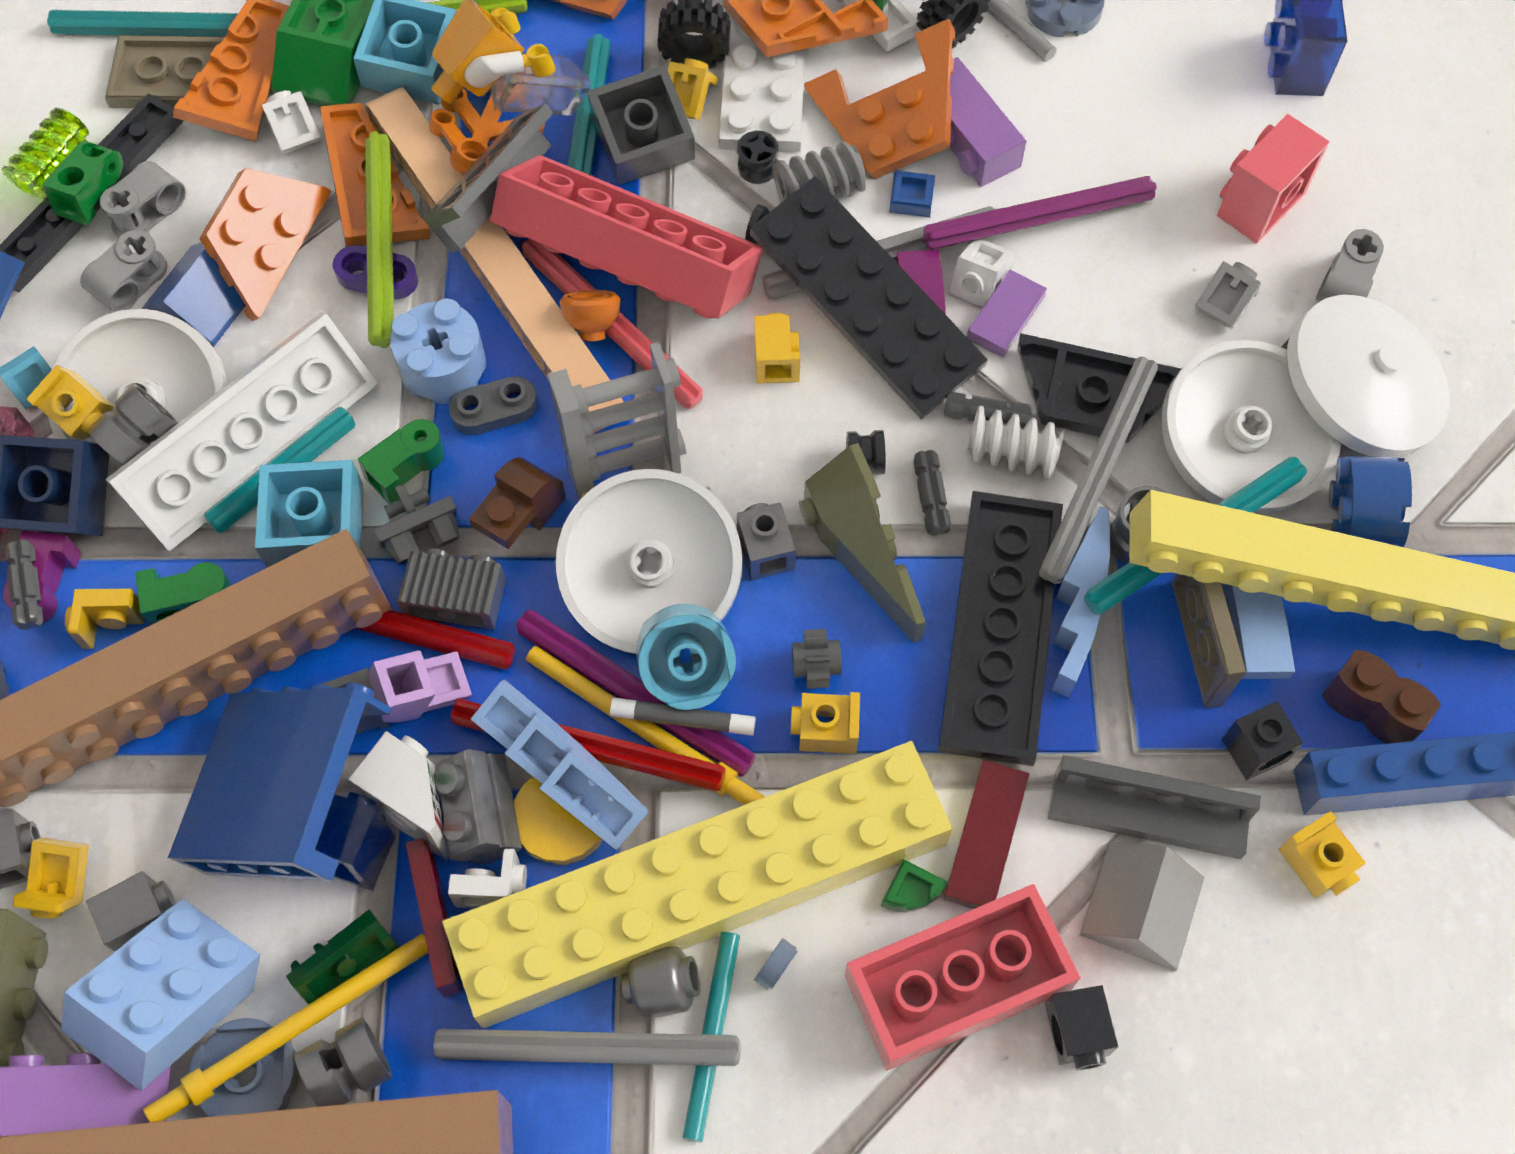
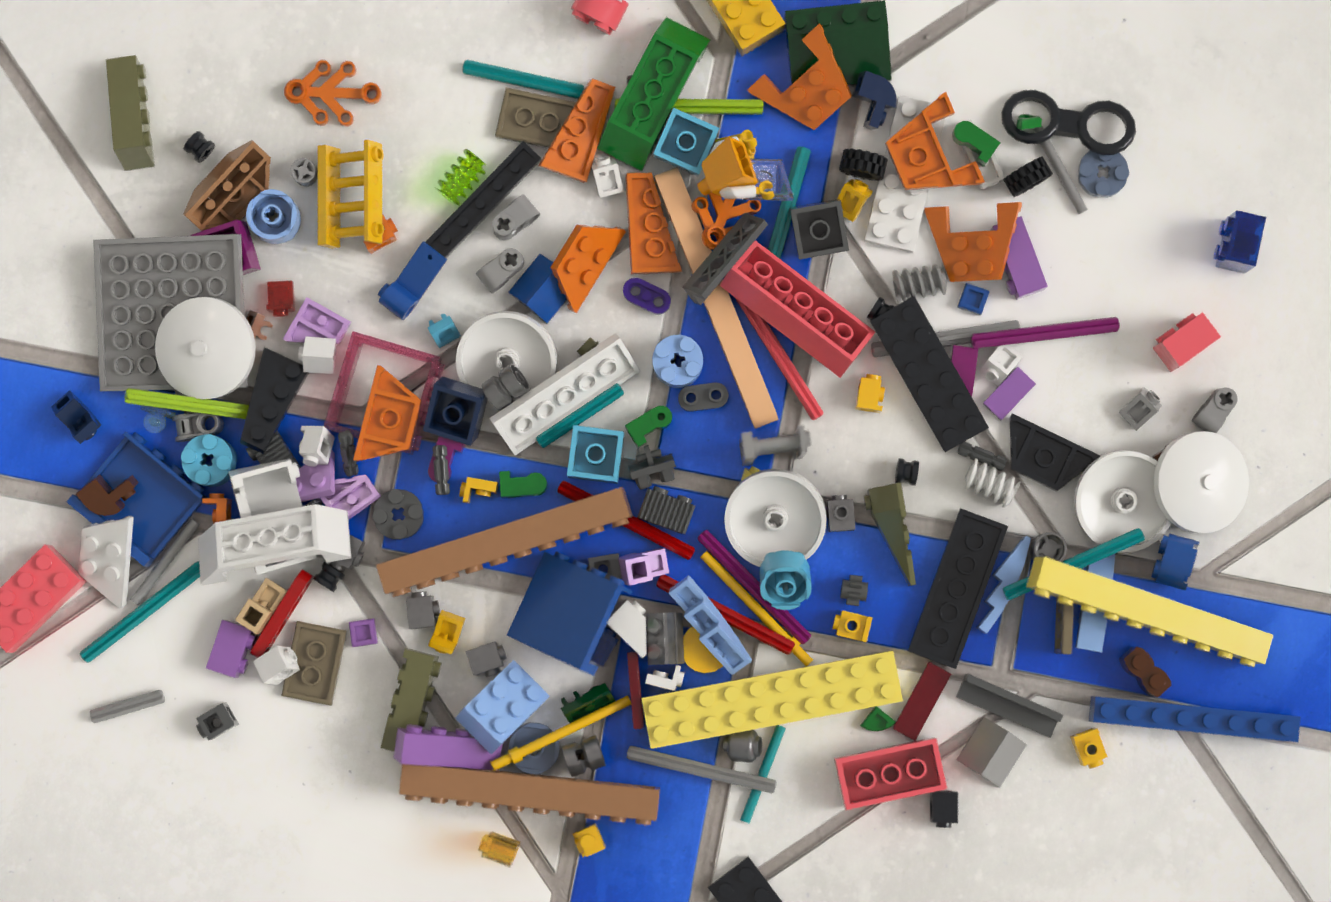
camera: 15 degrees right, 20 degrees up
yellow brick [26,365,114,440] -> none
green leg [42,141,123,226] -> none
lime axle [365,131,394,348] -> none
reddish brown brick [469,457,566,549] -> none
orange brick [559,290,621,341] -> none
dark grey bar [610,697,756,736] -> none
black wheel [737,130,778,184] -> none
sand blue tile [754,938,798,990] -> none
dark grey axle [913,450,951,535] -> none
light grey axle [1039,357,1158,584] -> none
black brick [1222,701,1303,781] -> none

